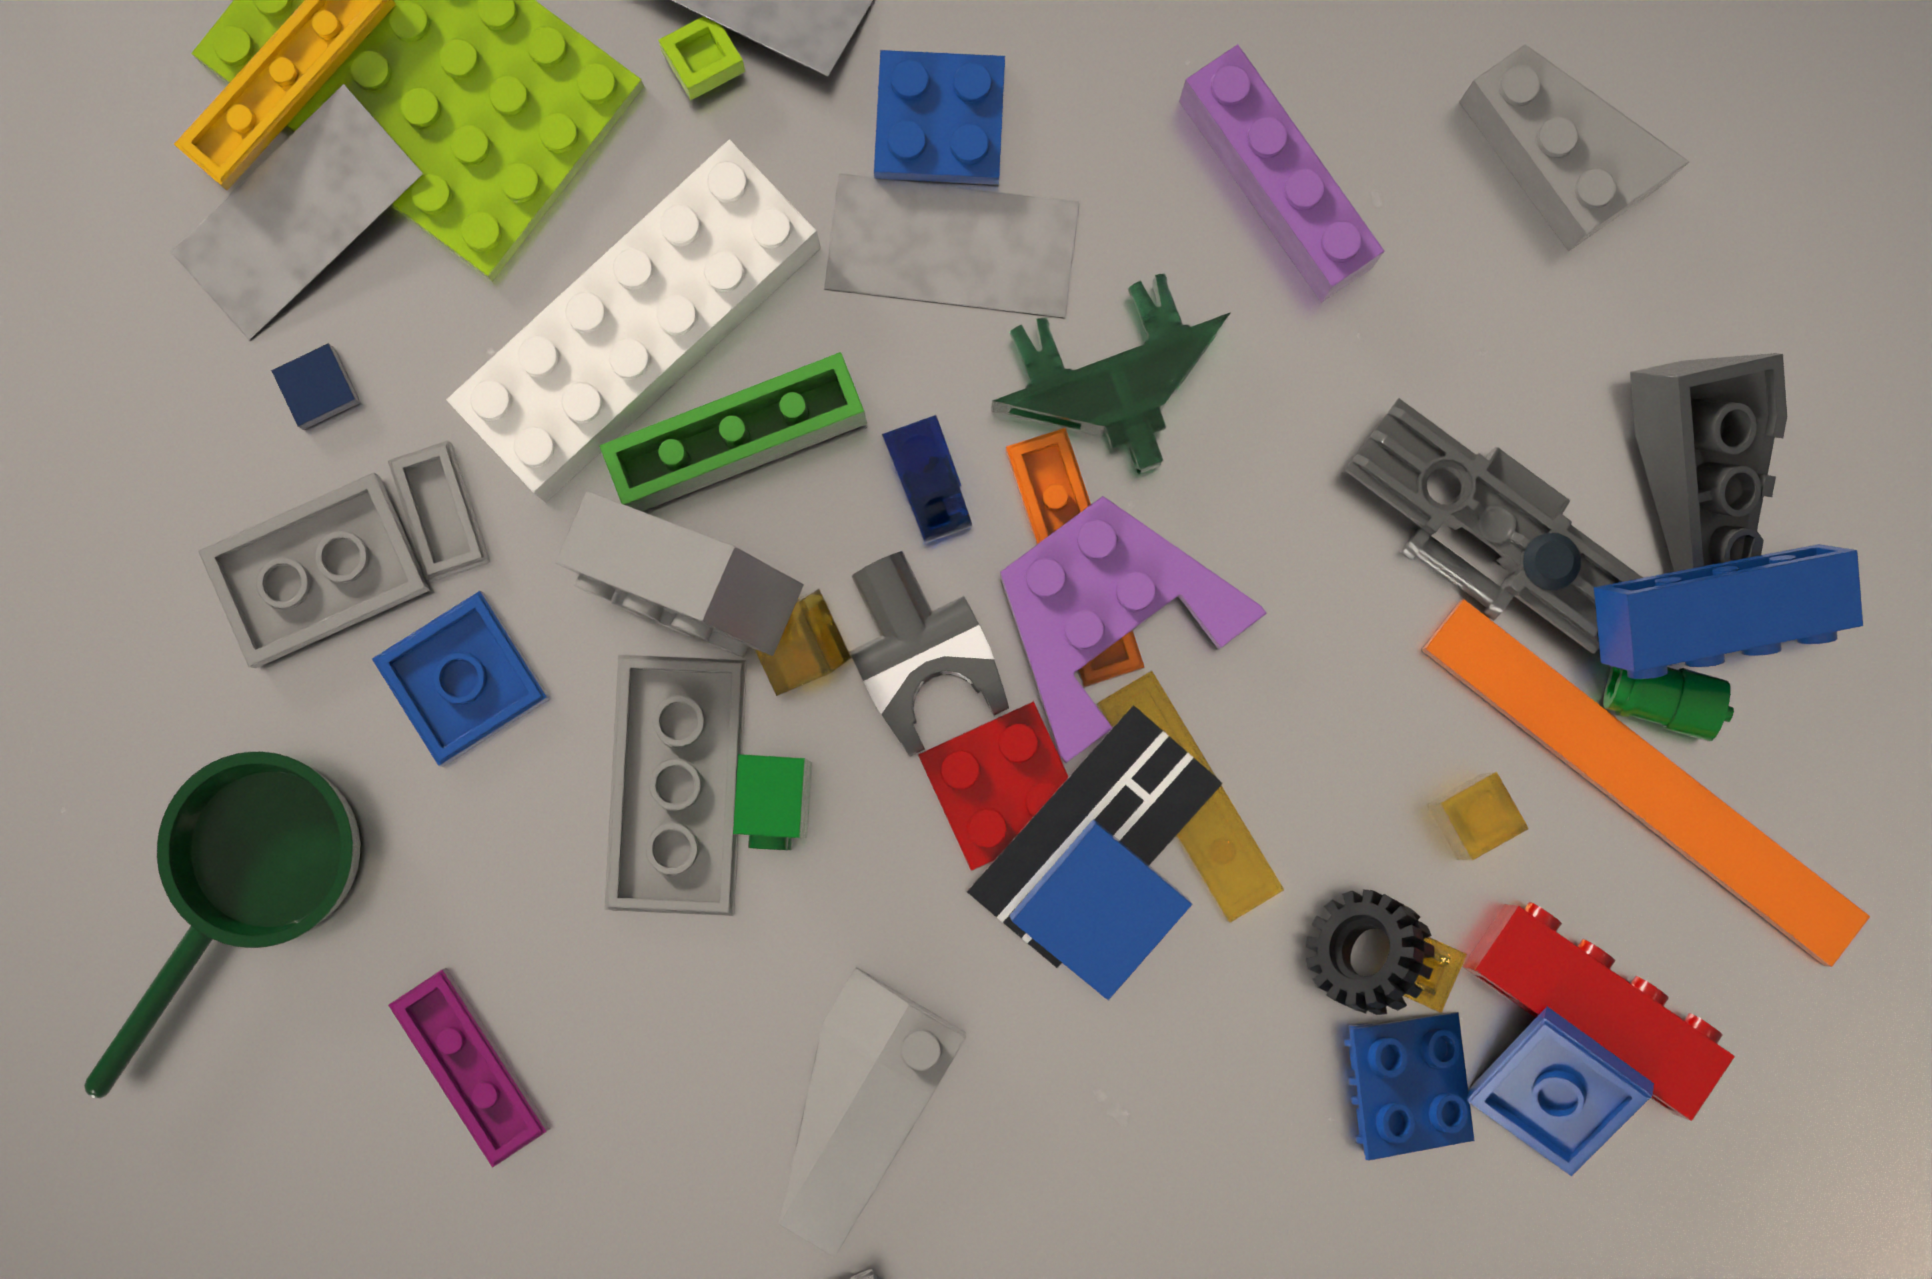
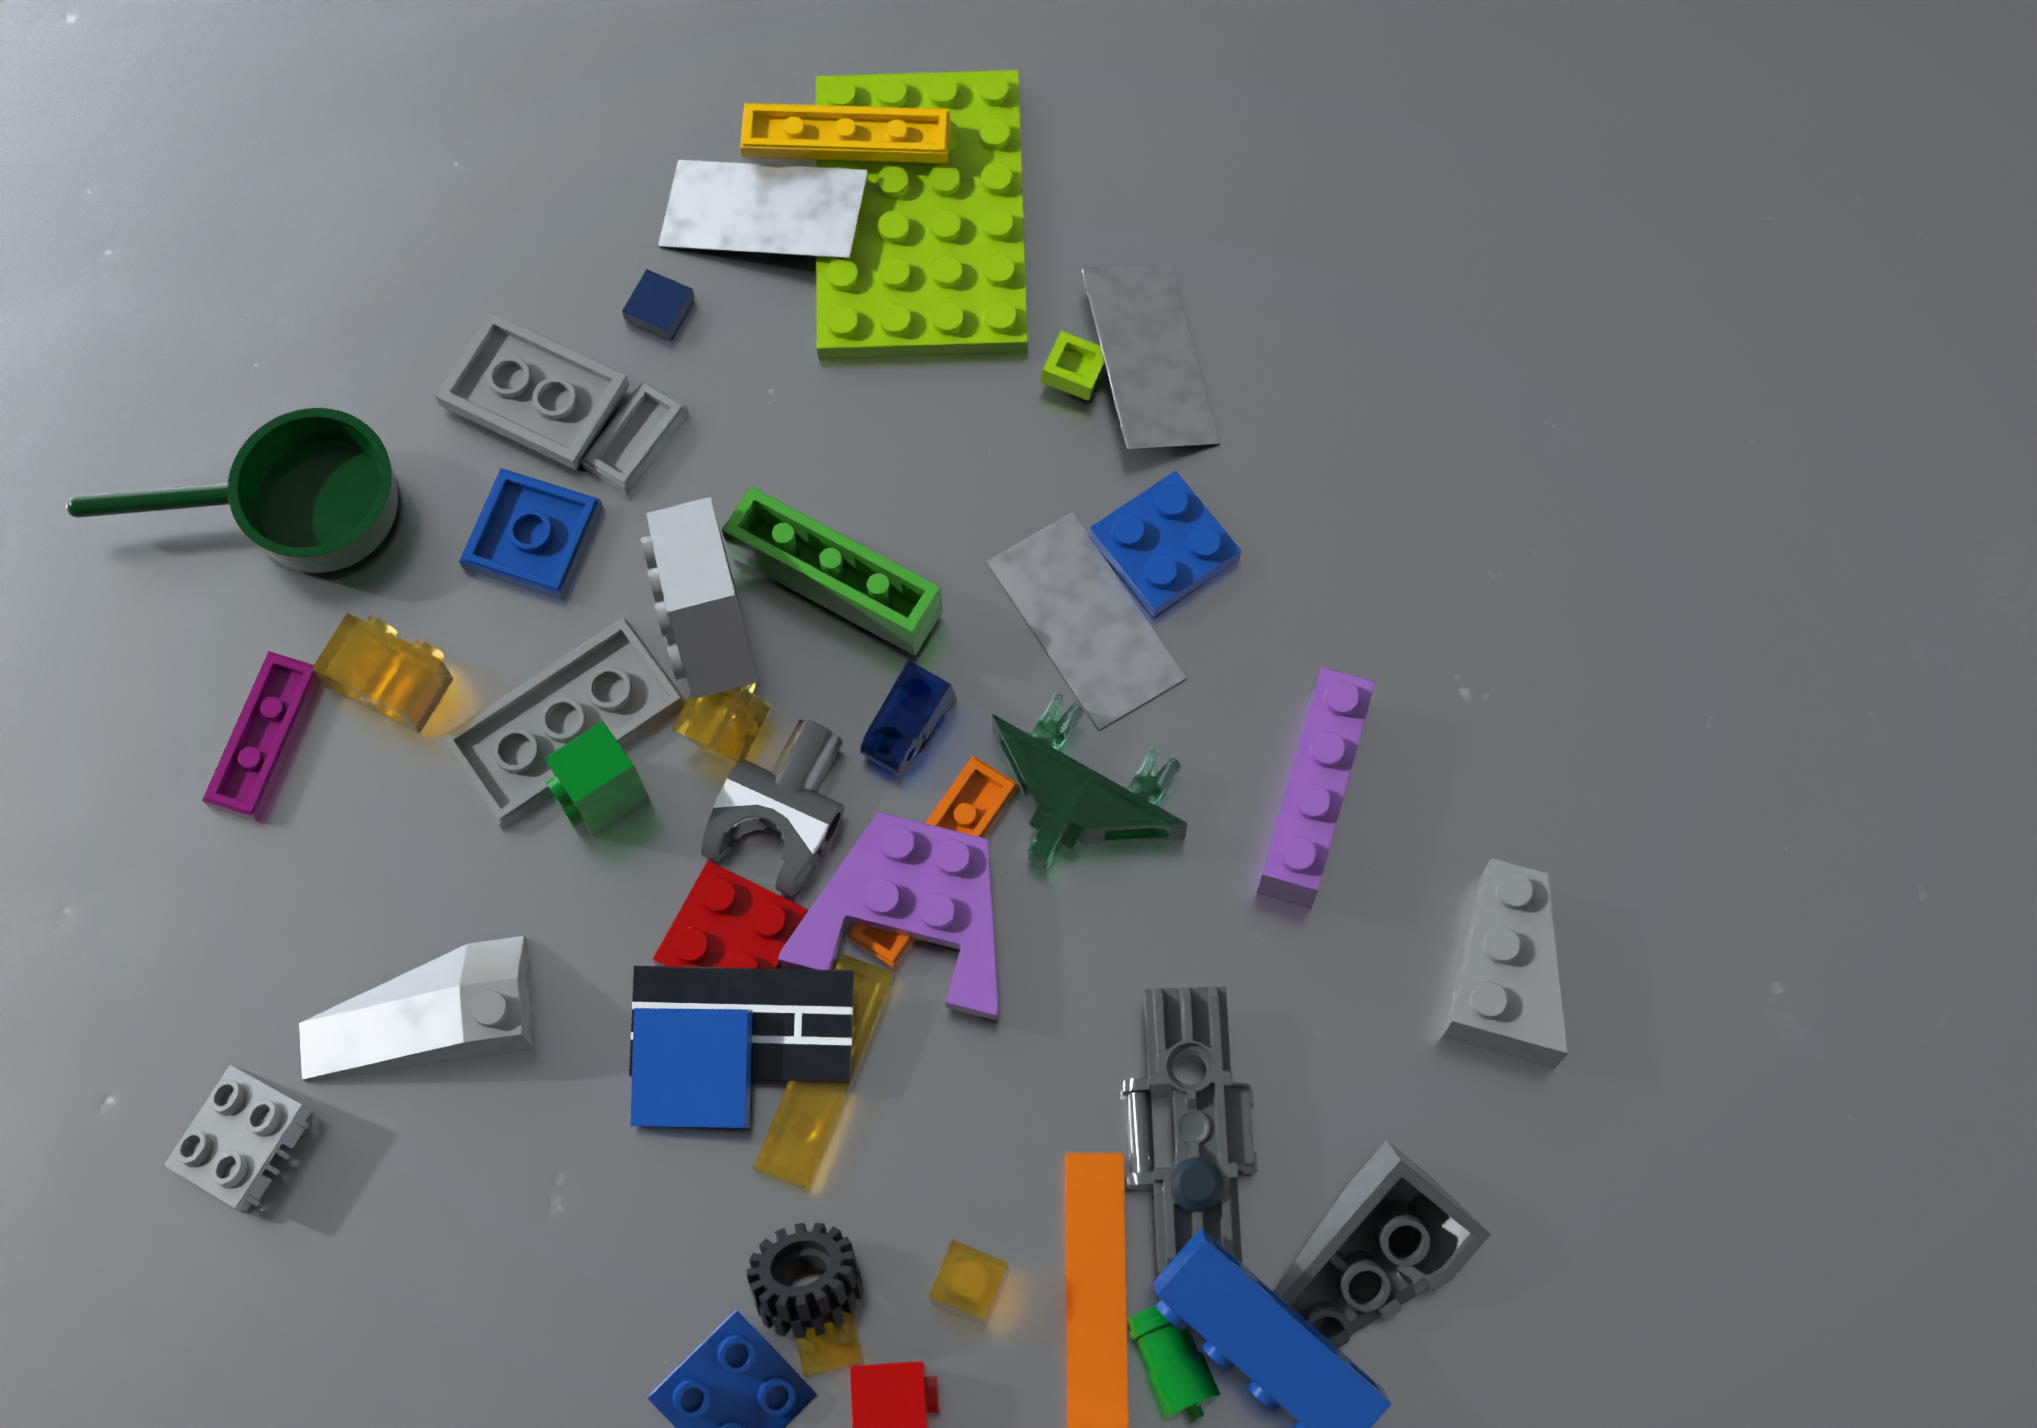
camera: 55 degrees right, 15 degrees down
white brick [446,139,821,503] -> none
none -> clear yellow brick [312,613,454,734]

